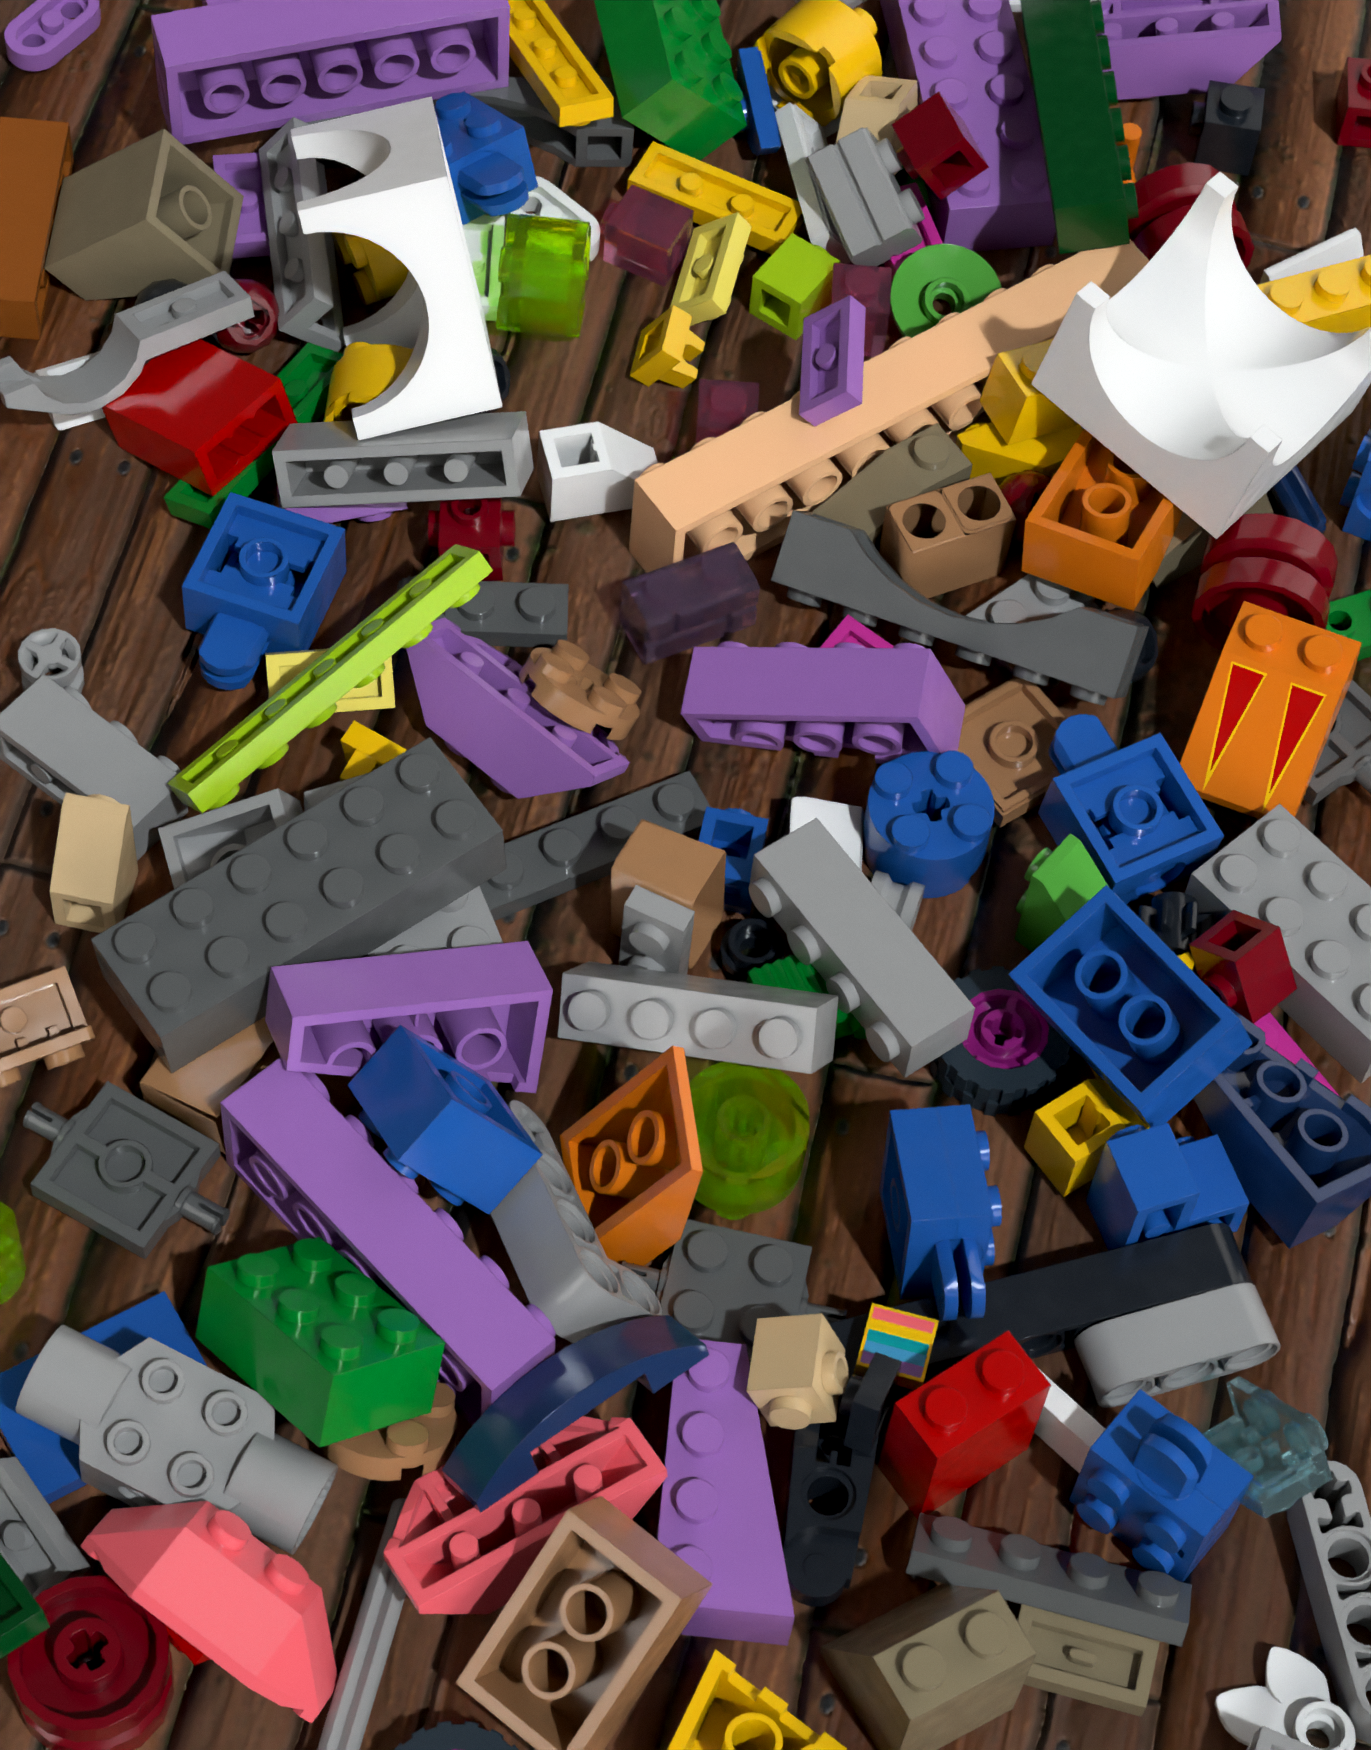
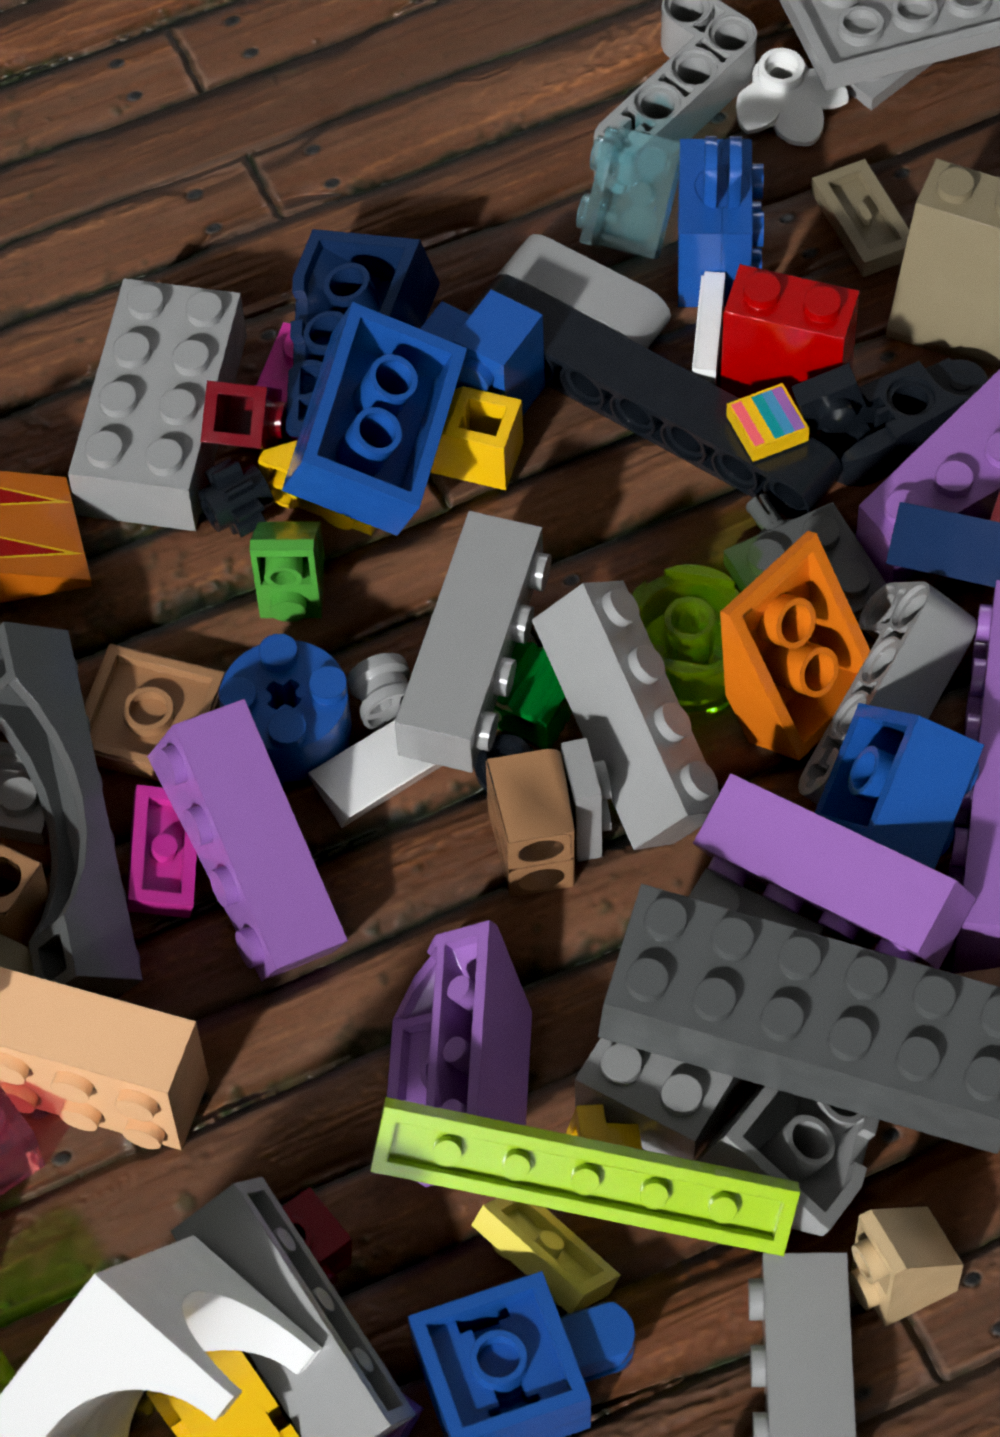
camera: 120 degrees left, 0 degrees up
dark grey hinge [397,575,569,648] -> none
dark grey plate [479,770,711,921] -> none
medium nougat plate [519,639,641,740] -> none
white slope [537,421,658,522] -> none
clear purple brick [619,542,760,665] -> none
blue brick [698,806,769,915] -> none
tan brick [746,1313,849,1430] -> none
blue brick [879,1104,1002,1321] -> none
dark grey plate [906,1512,1192,1647] -> none
black wheel [930,966,1073,1117] -> none
blue brick [1038,714,1224,904] -> none

